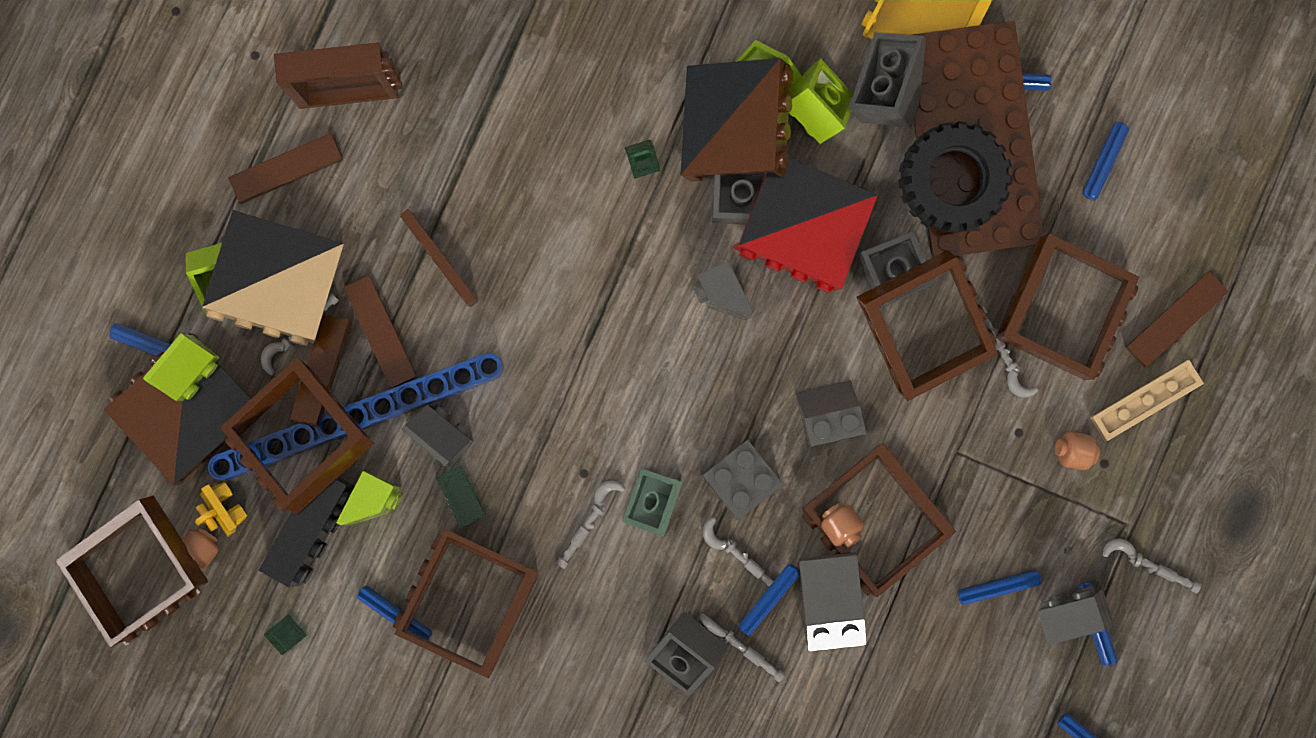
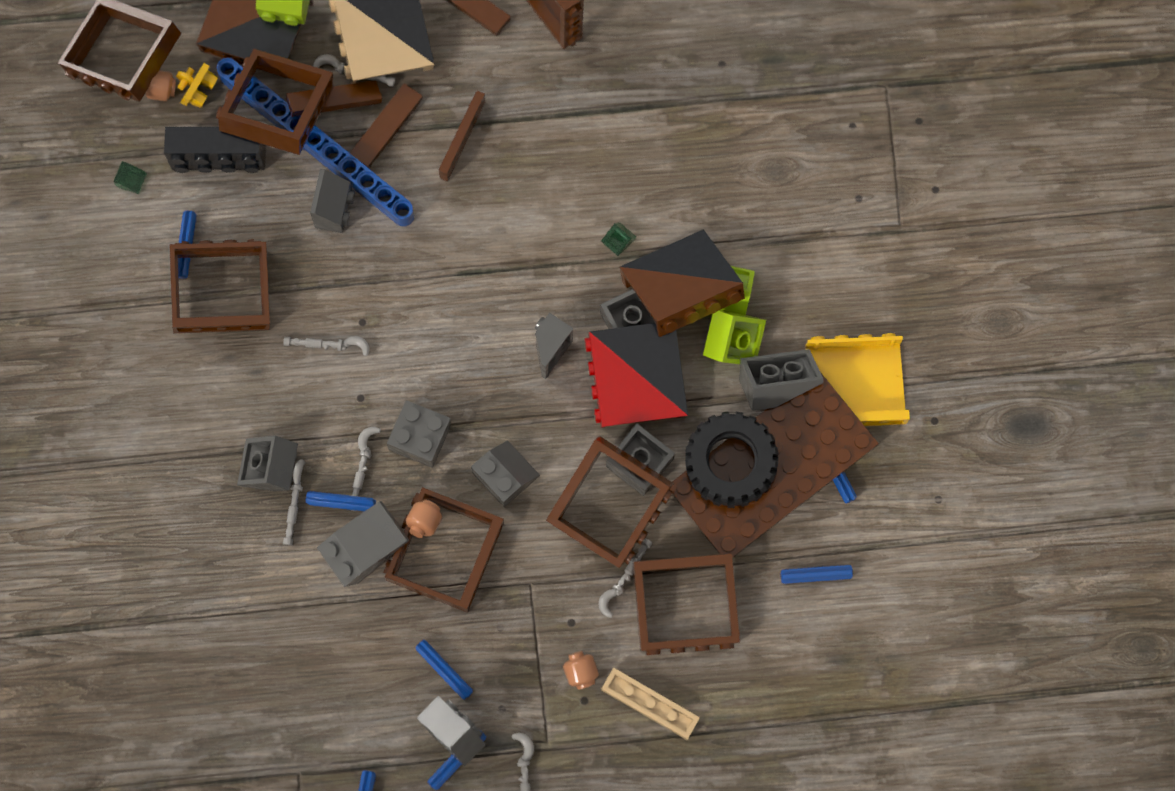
camera: 55 degrees right, 10 degrees down
lime slope [336,471,403,526] -> none
clear green tile [436,465,486,529] -> none
sand green slope [622,469,683,537] -> none
reddish brown tile [1126,271,1229,368] -> none

